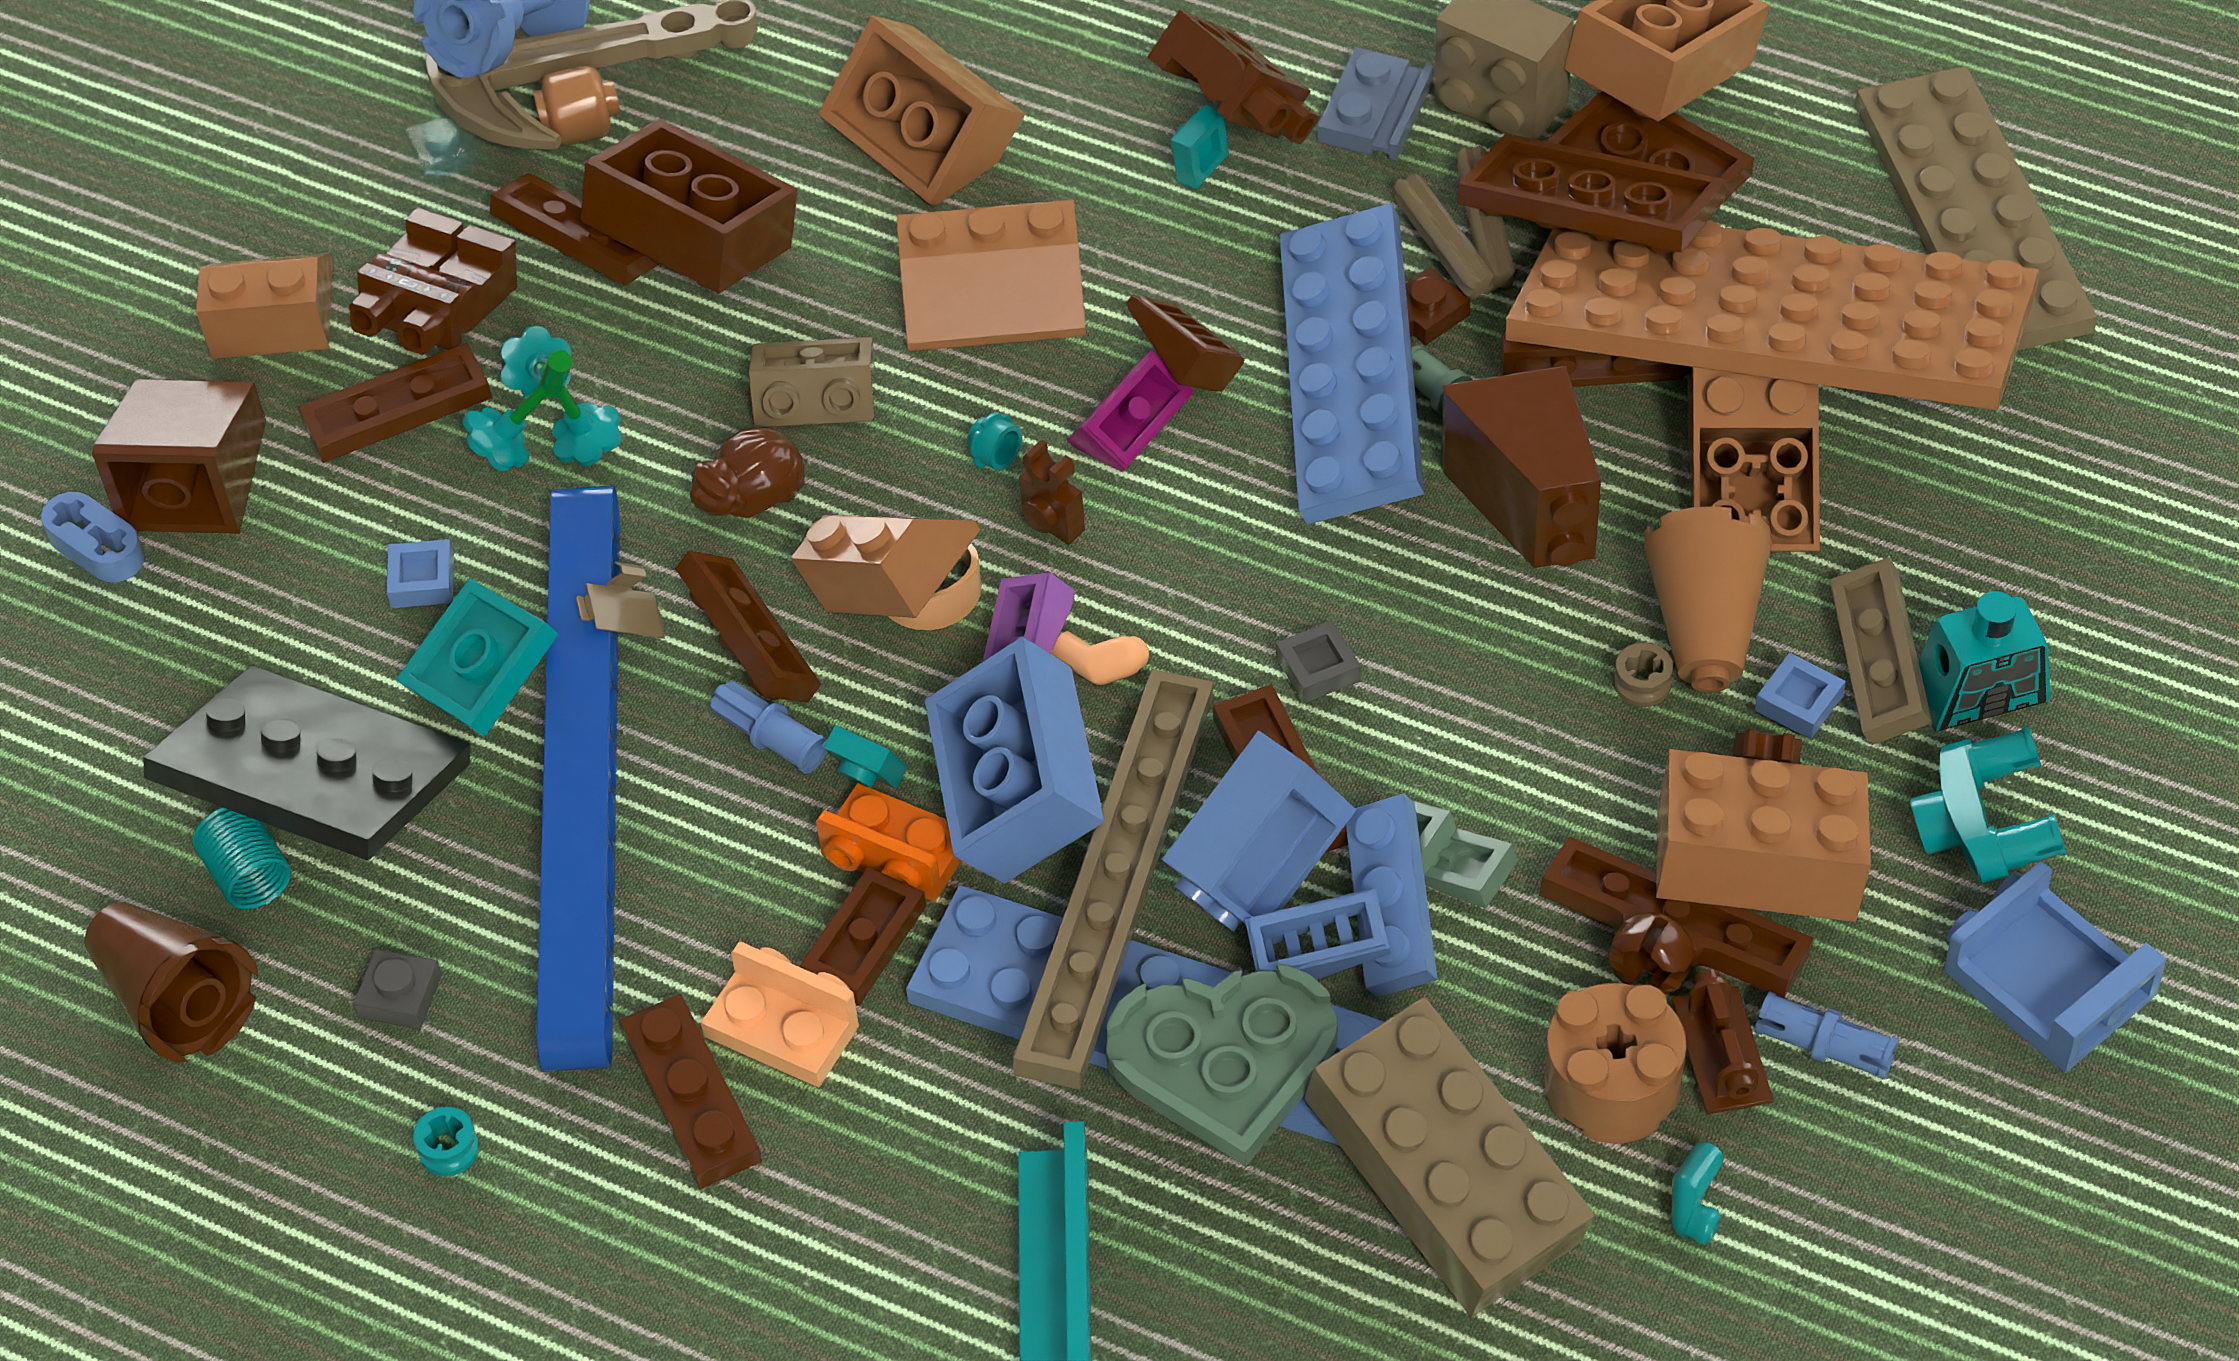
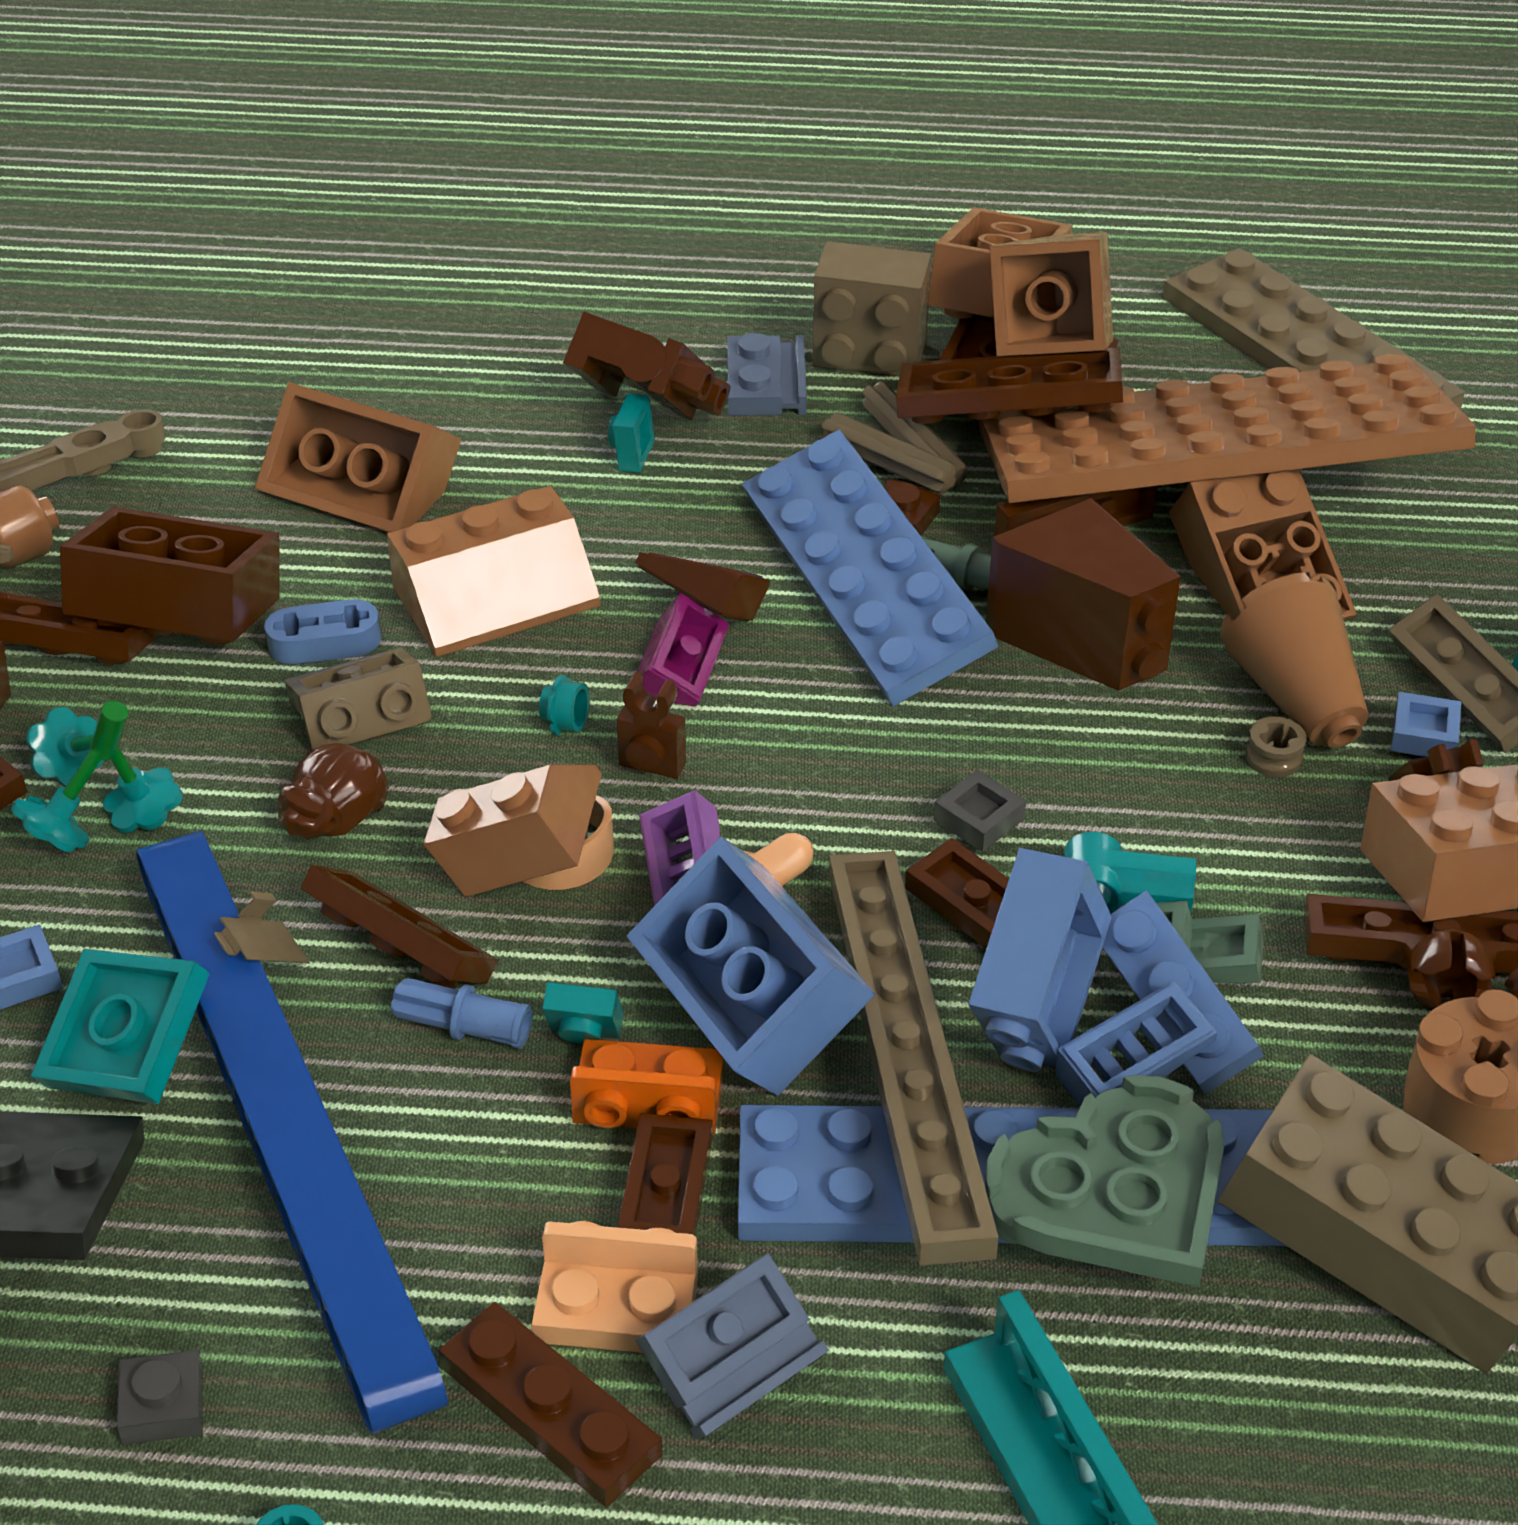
camera: 25 degrees left, 10 degrees down
none -> medium blue beam [264,600,381,664]
none -> sand blue plate [635,1253,829,1439]
none -> medium nougat slope [989,232,1113,356]
none -> teal piece [1064,832,1196,914]

